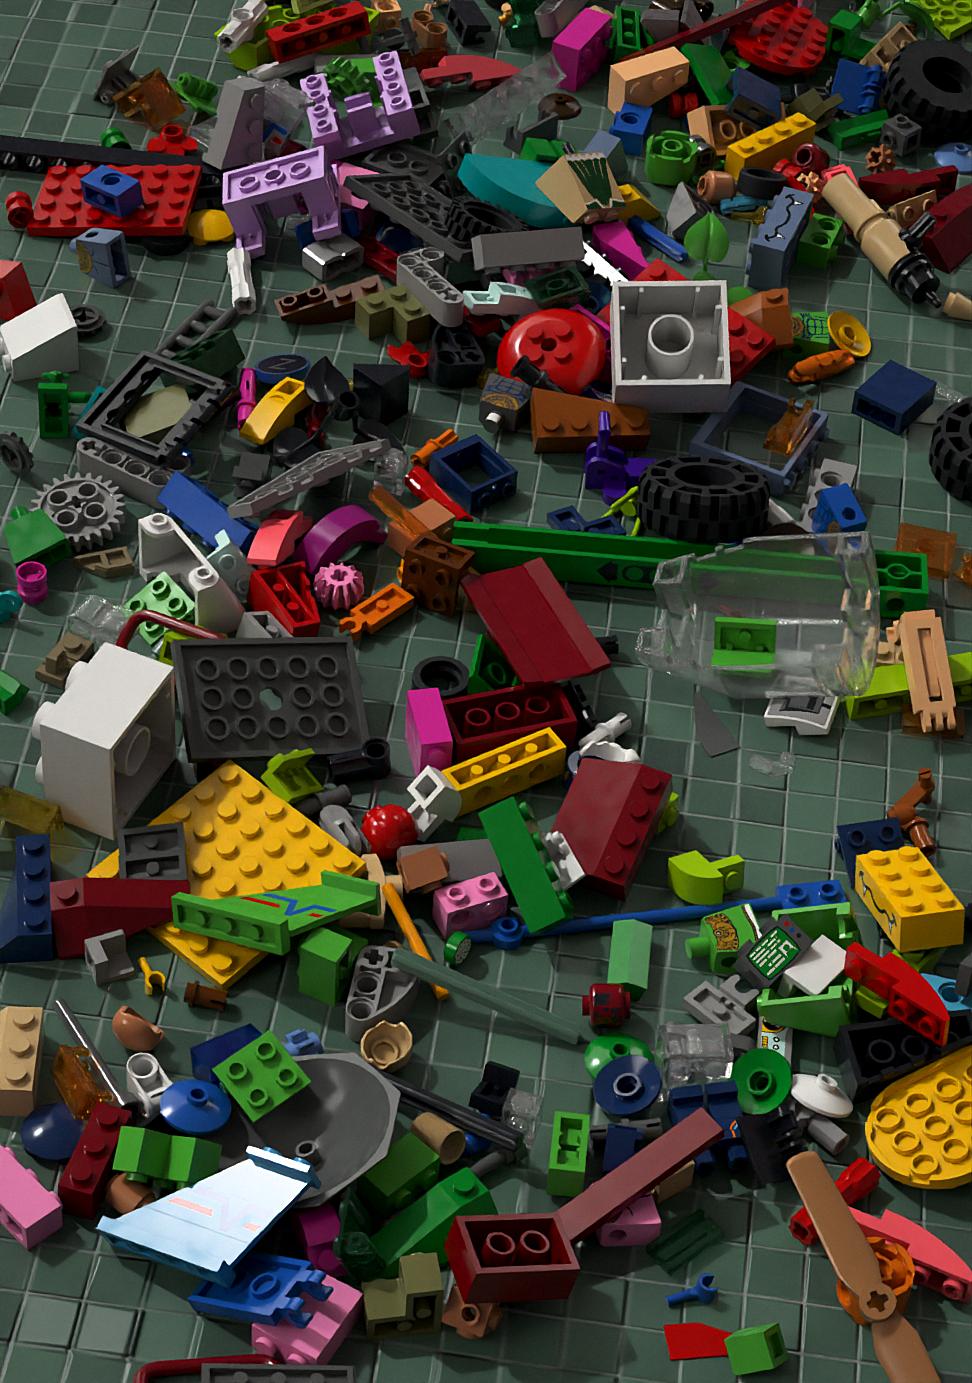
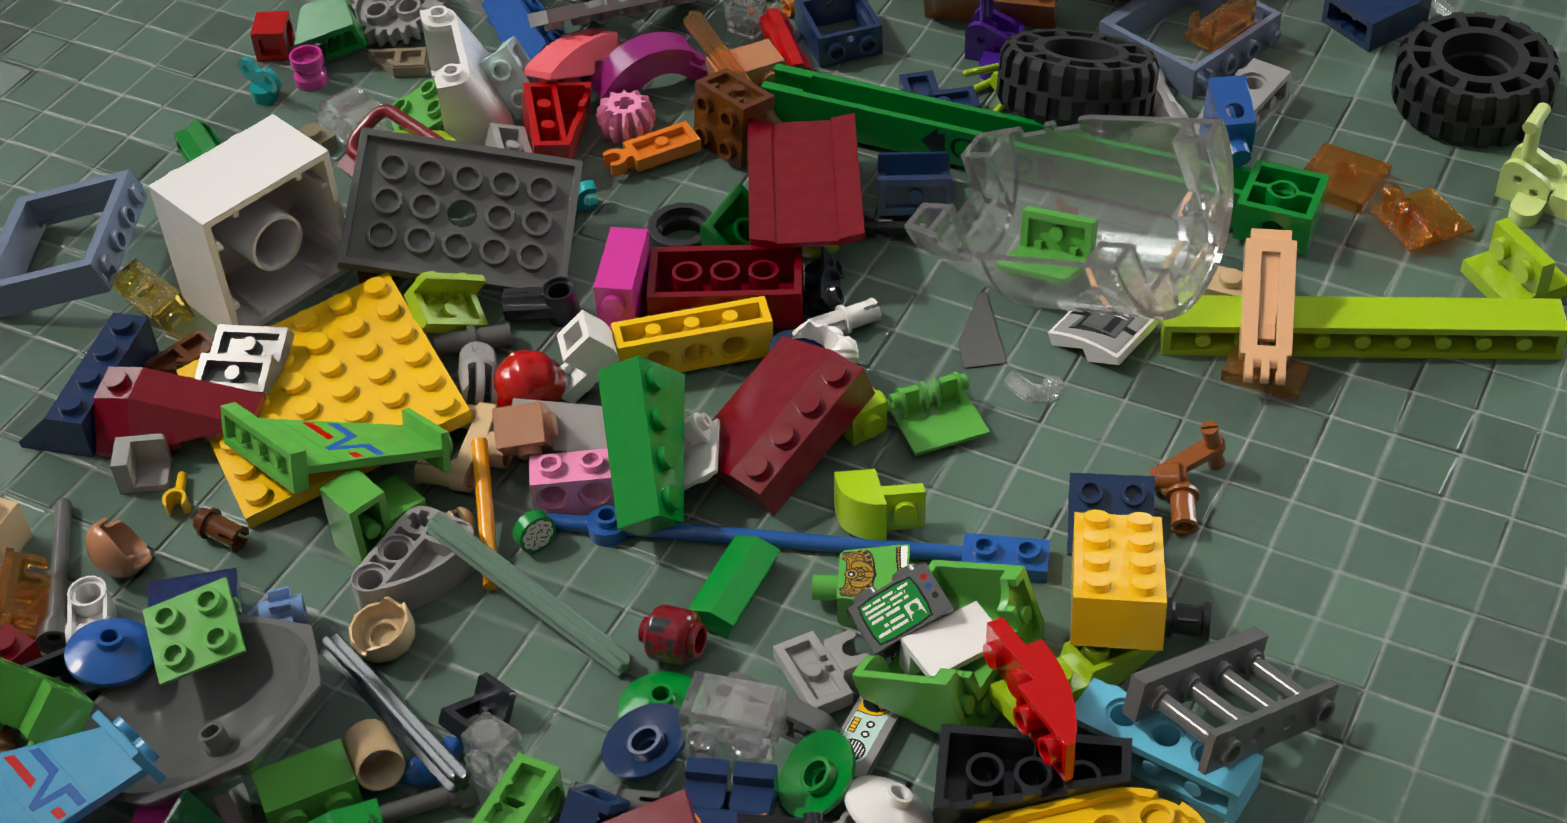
camera: 25 degrees right, 0 degrees up
none -> reddish brown tile [142,328,214,375]
none -> dark blue panel [878,151,953,216]
none -> bright green hinge [887,371,990,456]

